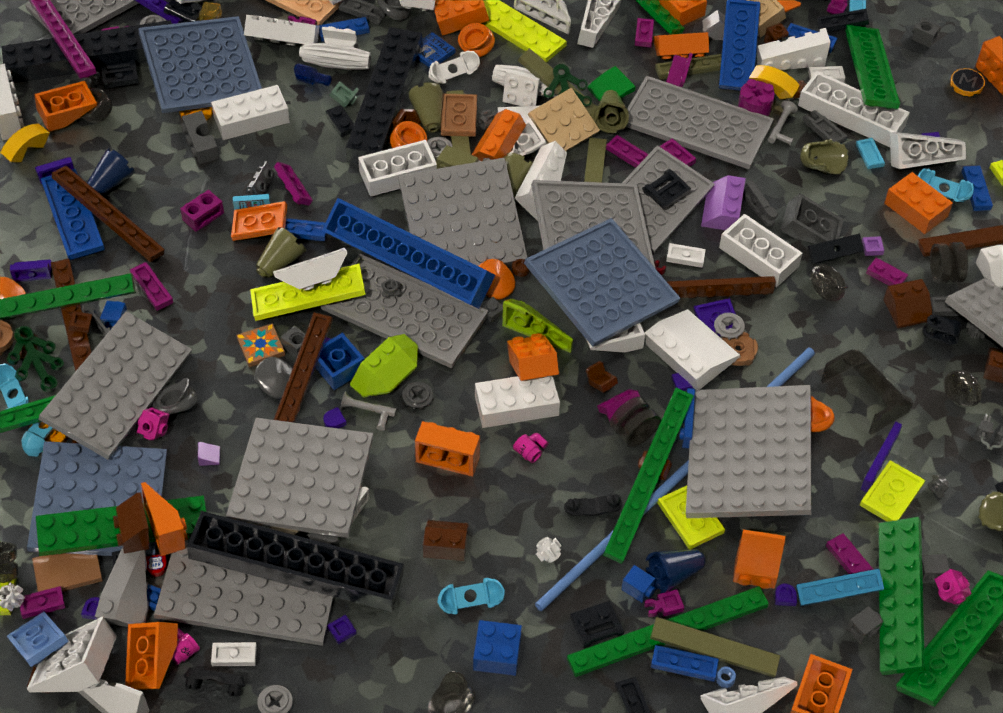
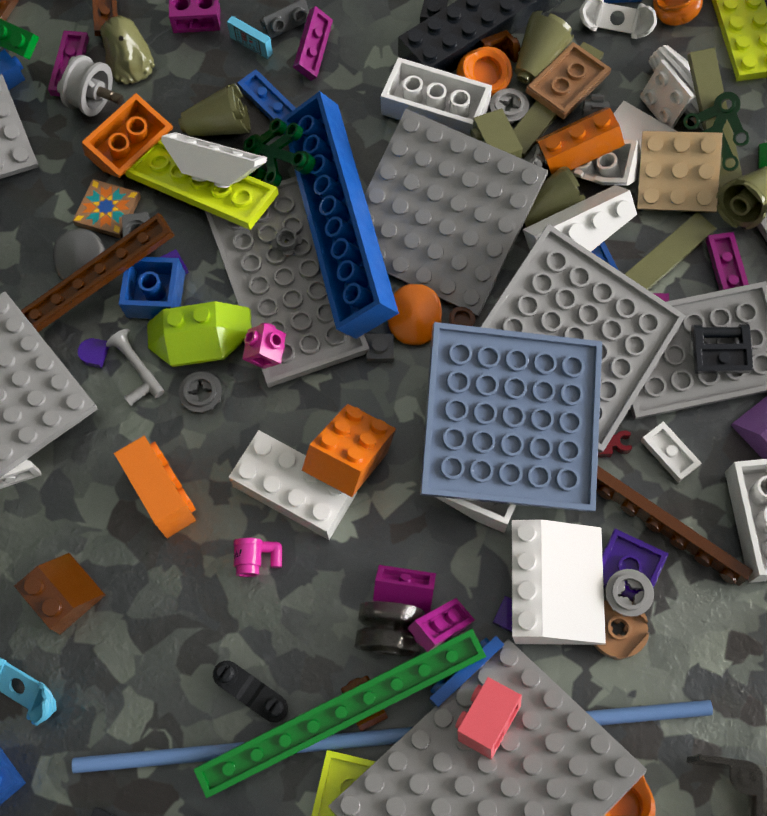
camera: 45 degrees right, 15 degrees up
orange tile [231,201,288,241] -> none
lime wedge [502,298,573,353] -> none
white gear [536,537,562,563] -> none
reddish brown bracket [586,361,618,393] -> none
none -> light grey wheel [57,55,123,117]
none -> orange slope [82,93,173,178]
none -> olive piece [100,15,155,85]
none -> dark green plant [243,118,315,187]
none -> dark pink brick [243,323,286,369]
none -> magenta plate [408,598,475,652]
none -> coral brick [455,677,522,760]

